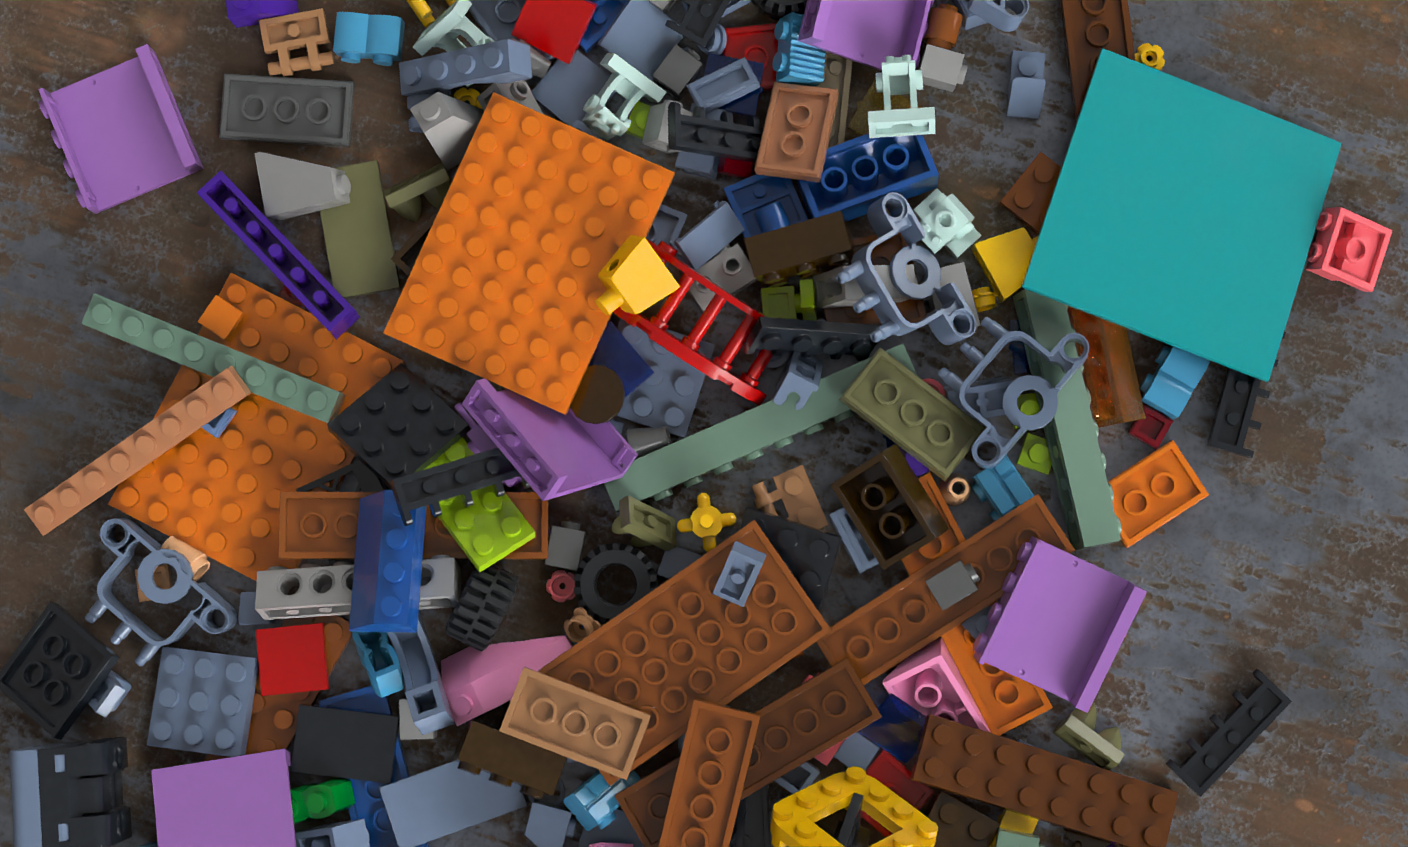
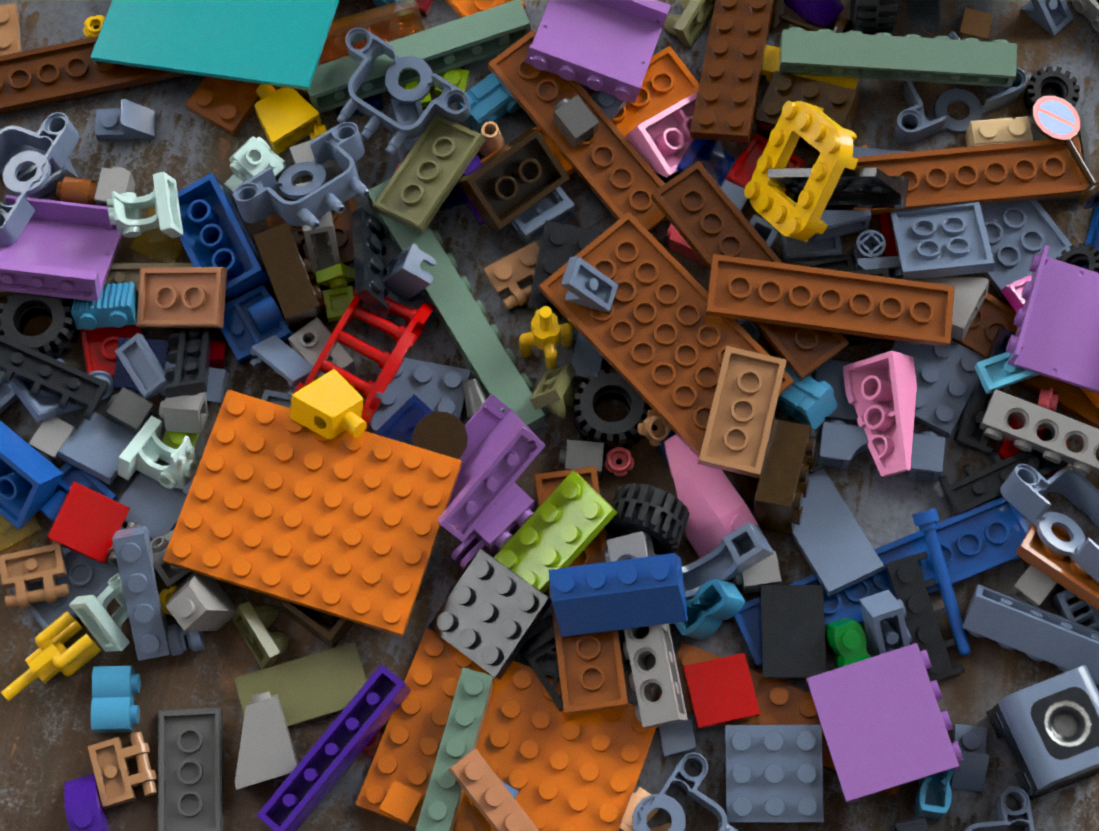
camera: 100 degrees left, 15 degrees down
black hinge [390,447,531,526] -> none

